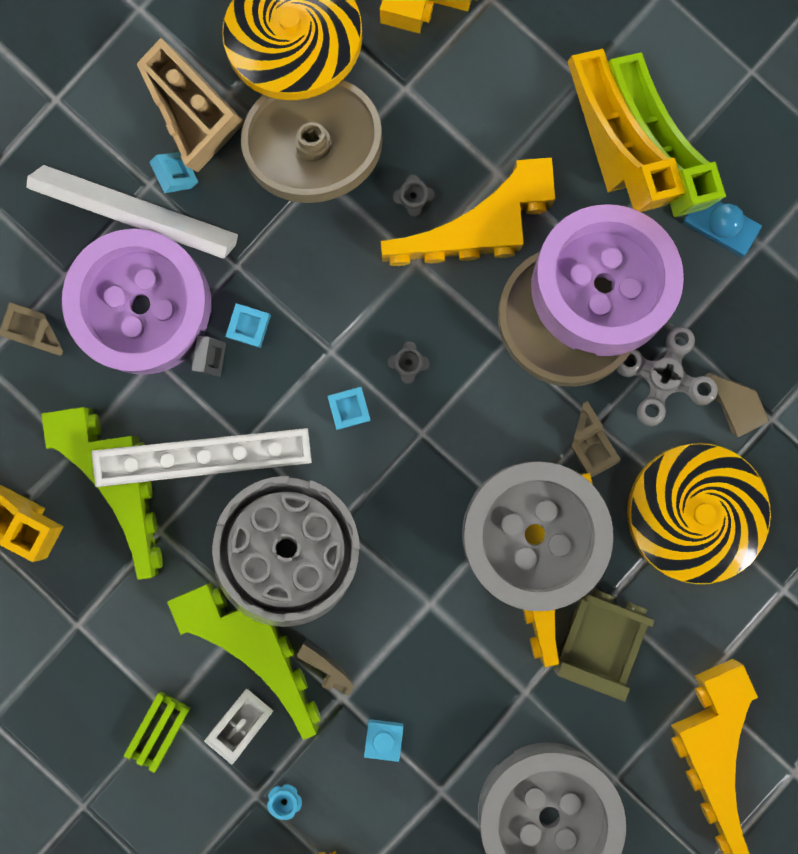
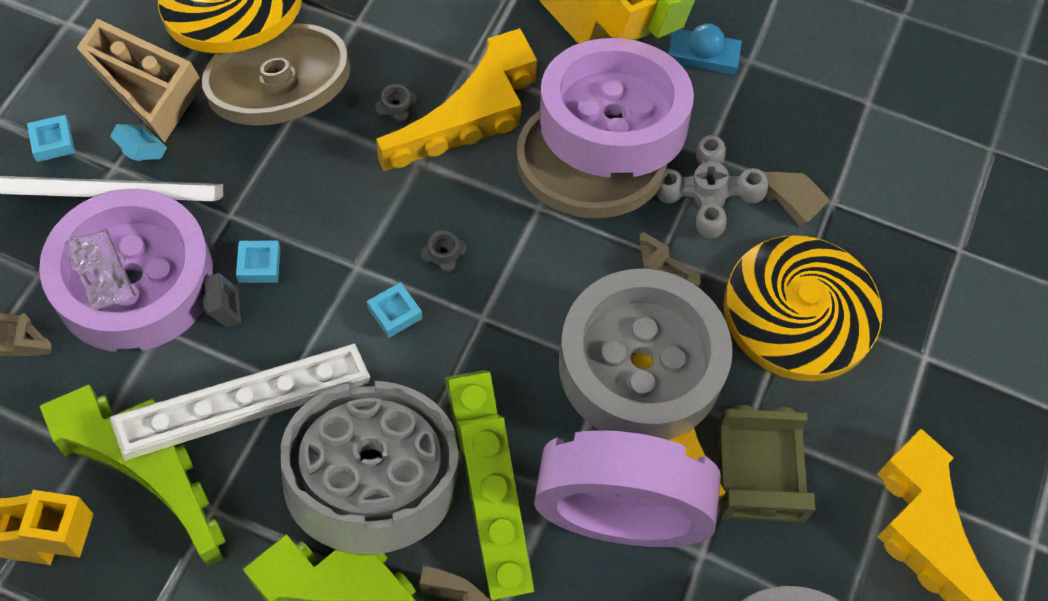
camera: 25 degrees left, 25 degrees down
none -> medium azure plate [27,115,75,162]
none -> clear hips [65,228,136,309]
none -> lime arch [445,370,534,601]
none -> lavender brick [534,430,721,547]

